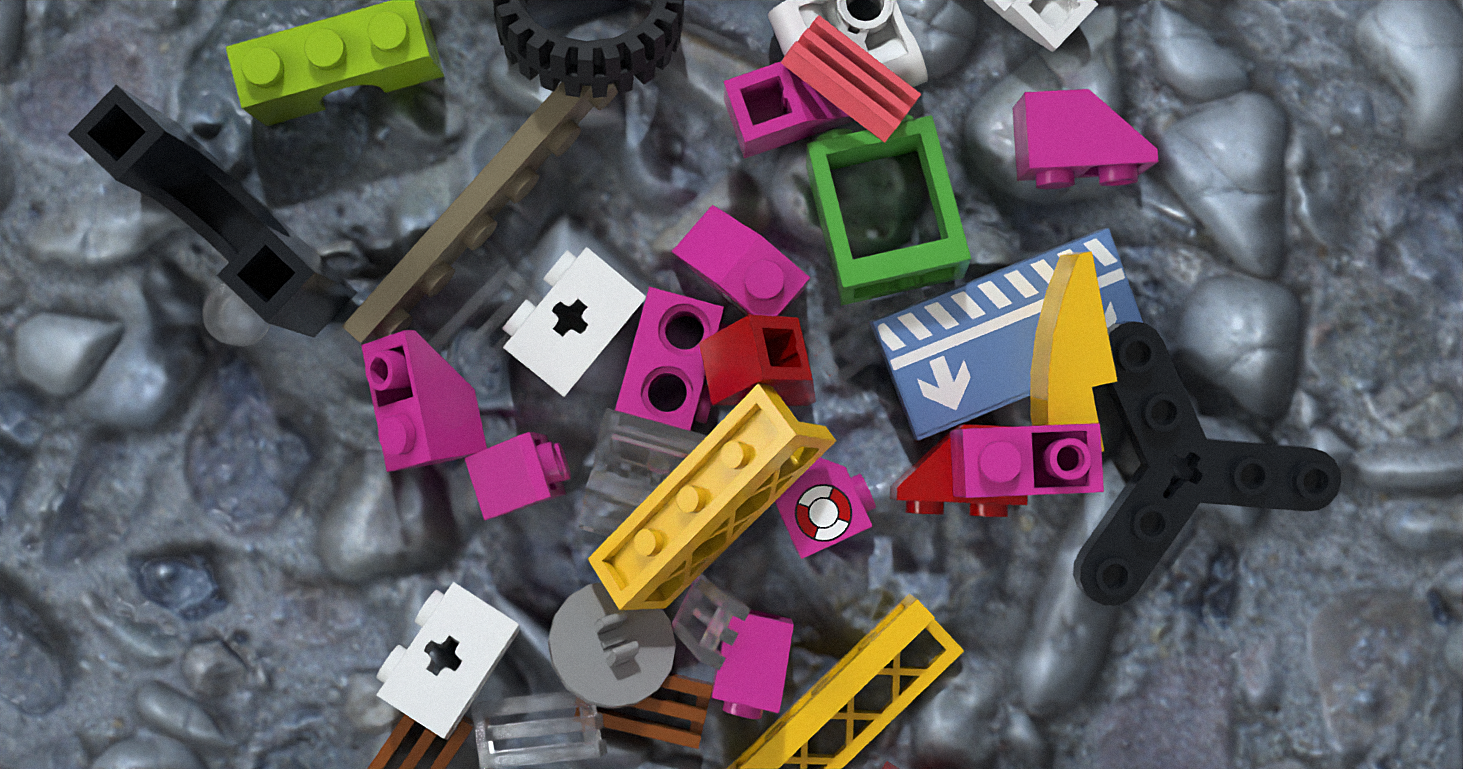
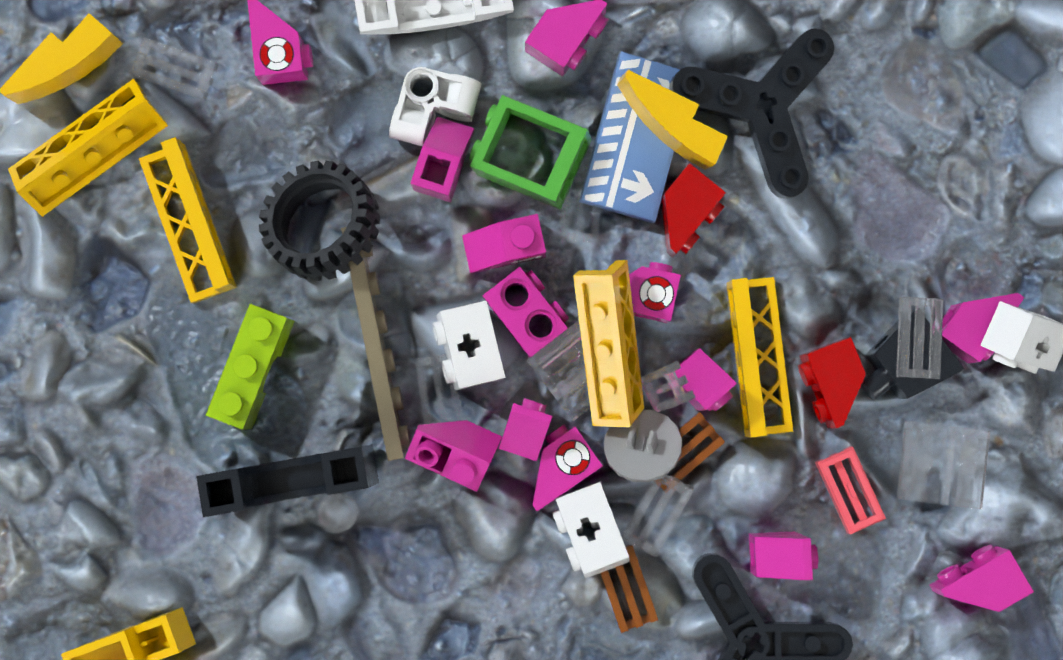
camera: 55 degrees left, 0 degrees up
red slope [699,314,816,406] -> none
coral tile [781,15,921,143] -> none
dark pink slope [950,423,1104,498] -> none
none -> dark pink slope [532,425,602,511]

